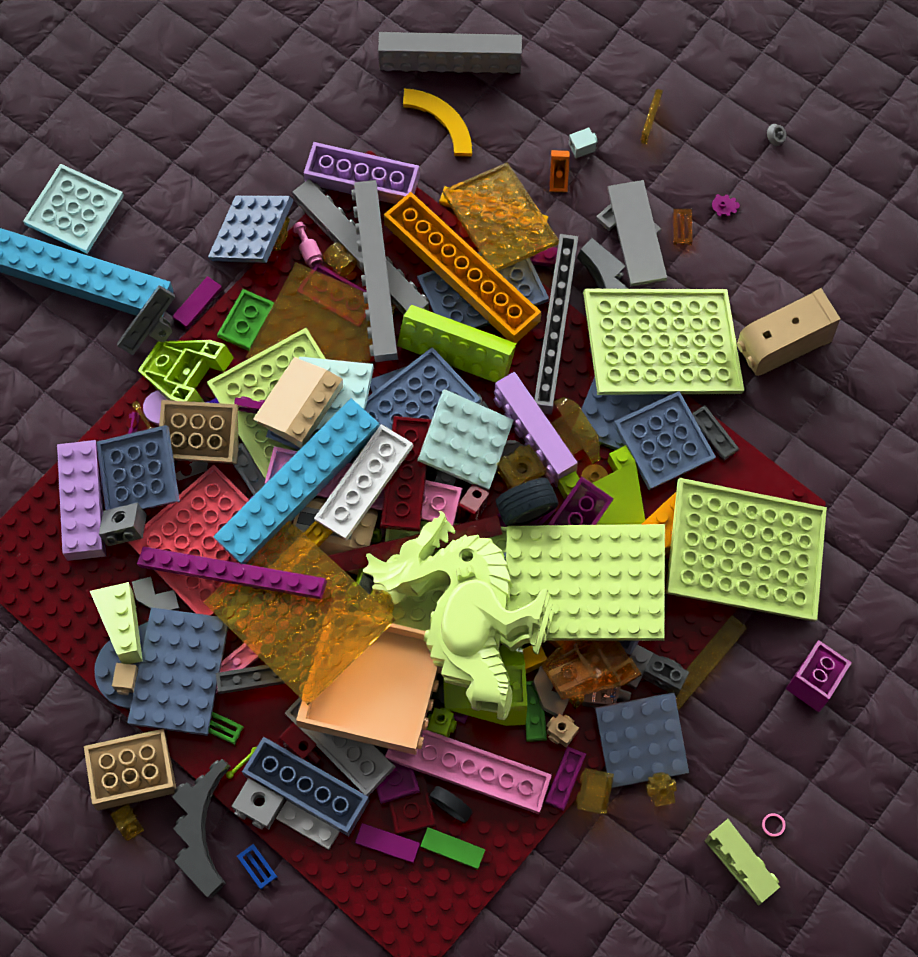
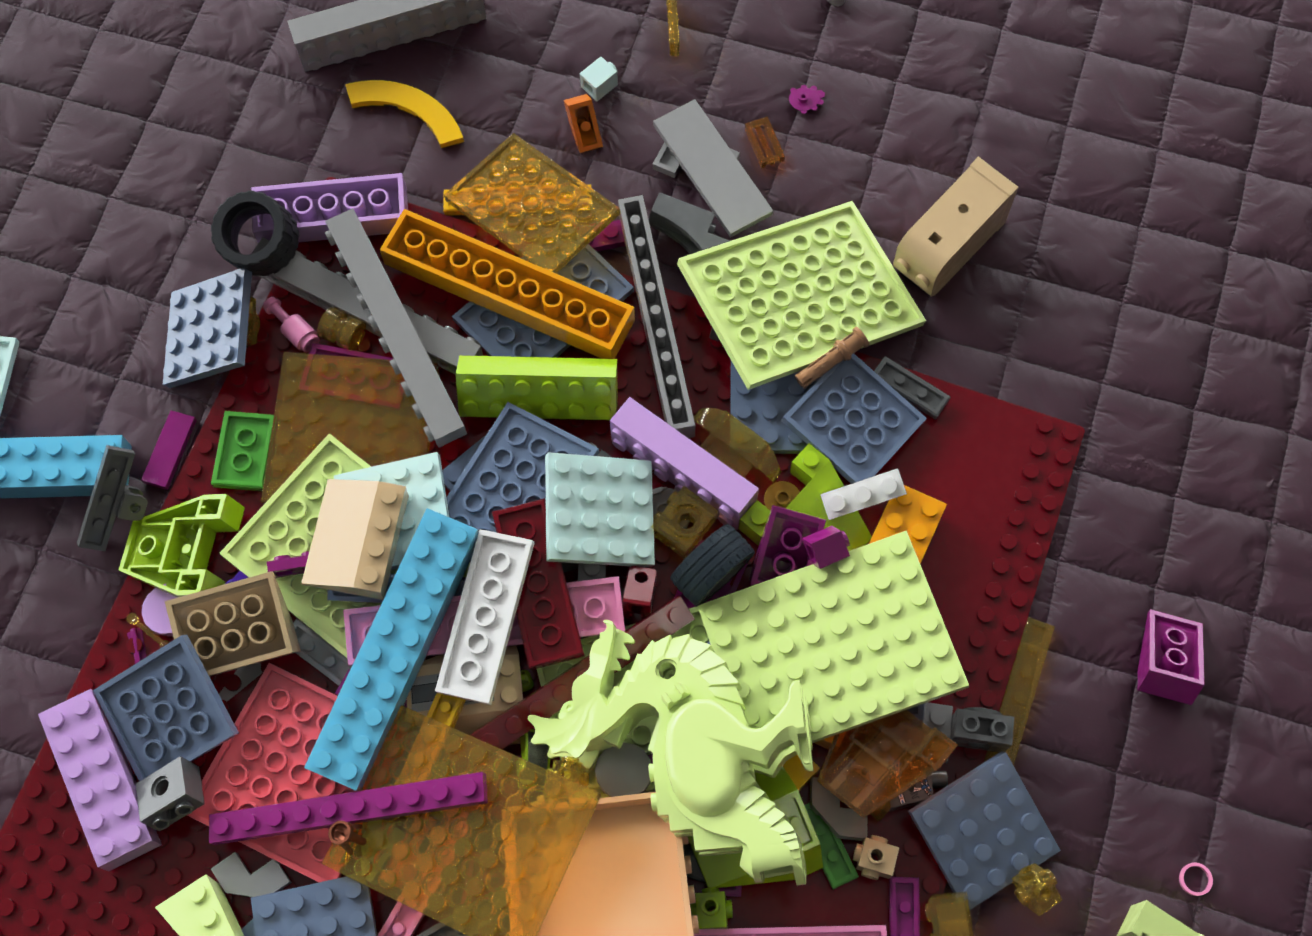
camera: 20 degrees left, 0 degrees up
yellowish green plate [665,478,827,622] -> none
none -> black tyre [211,191,299,276]
none -> copper piece [328,821,367,855]
none -> light grey tile [595,742,651,797]
none -> medium nougat pin [794,327,870,389]
none -> magenta brick [802,525,850,569]
none -> white plate [820,468,907,520]

